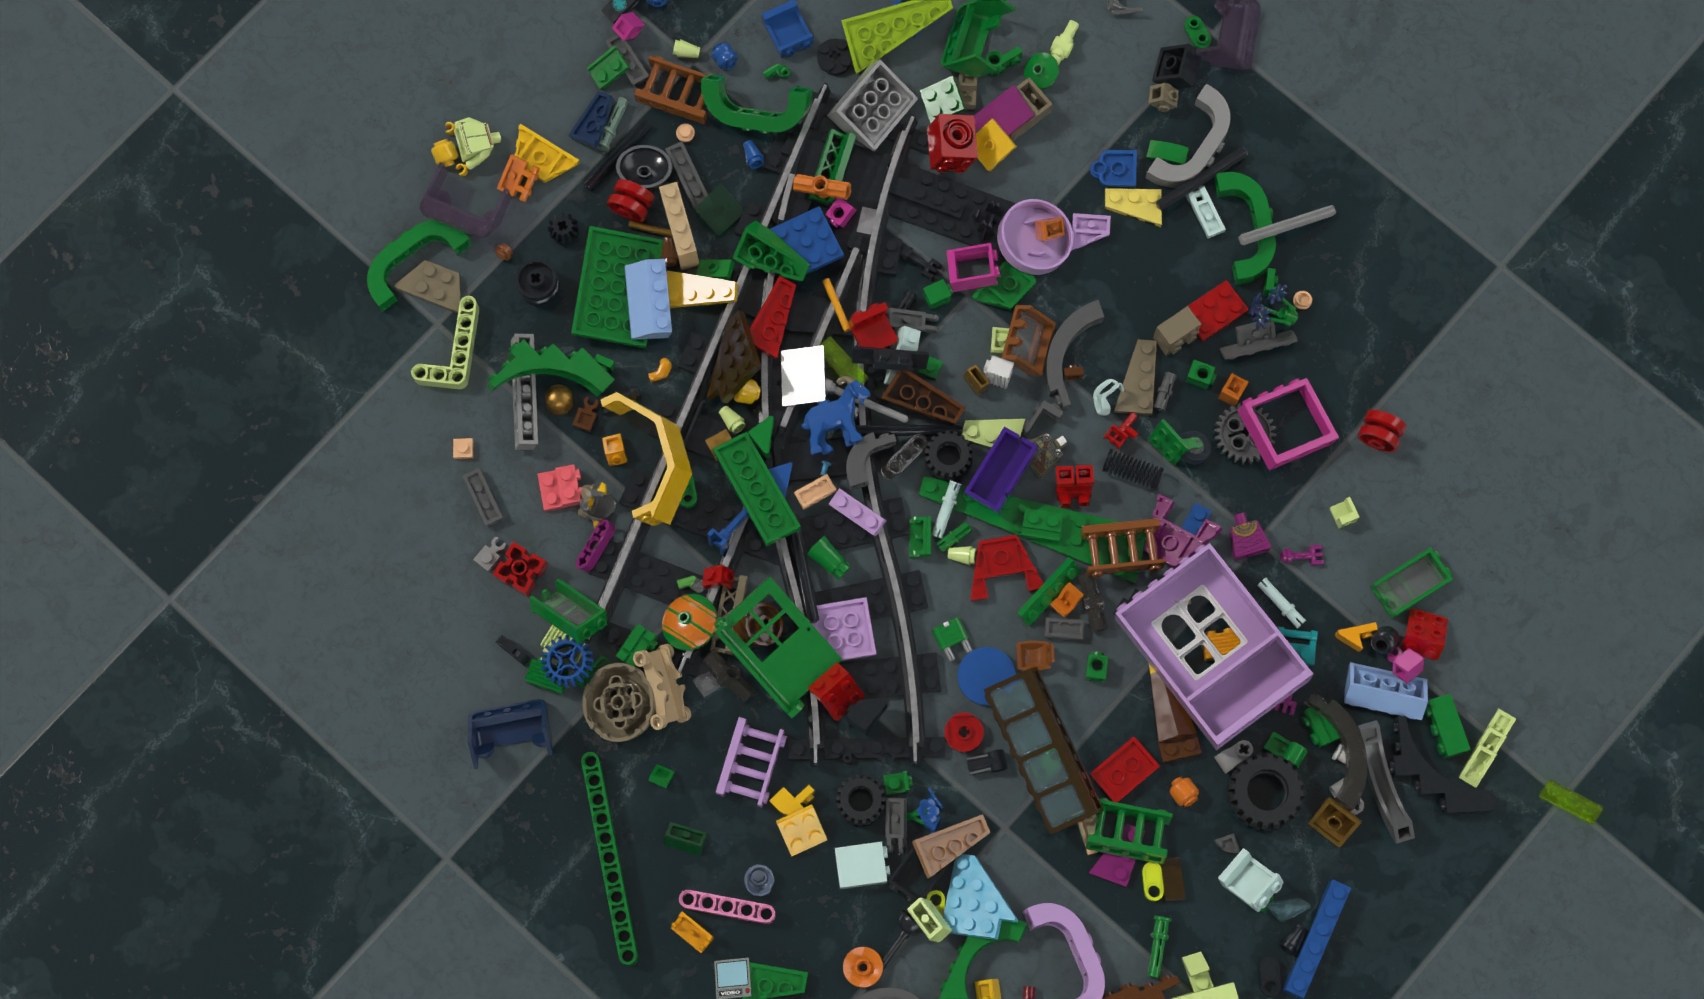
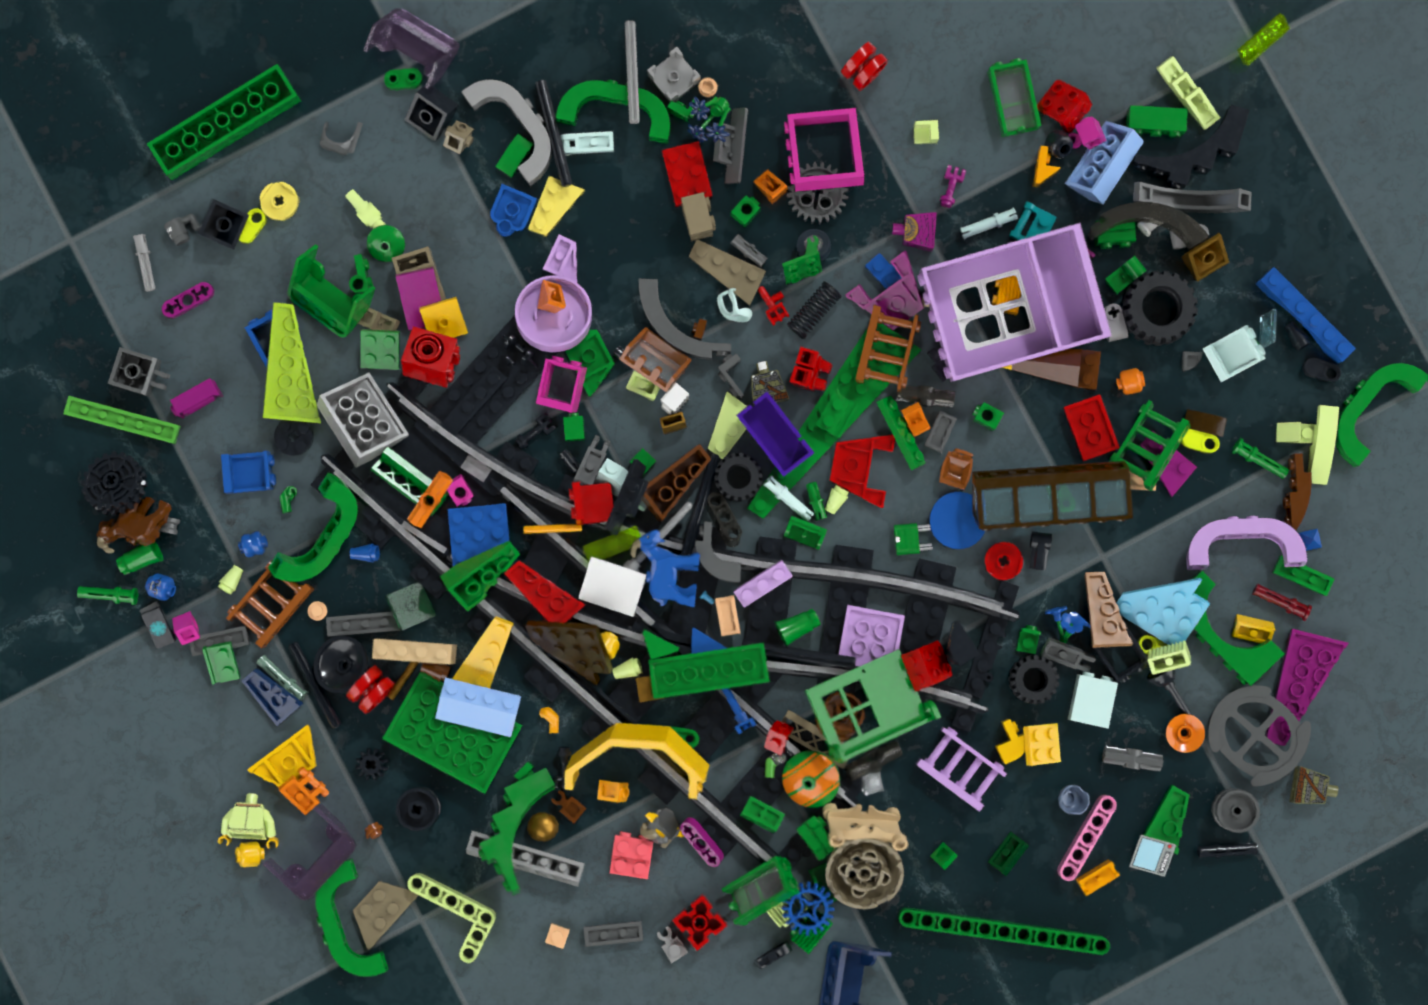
camera: 70 degrees left, 10 degrees up
green plate [696,260,735,280] -> none
none -> light grey panel [647,47,701,103]
none -> green hinge [740,796,785,834]
none -> dark grey piece [1102,746,1163,771]

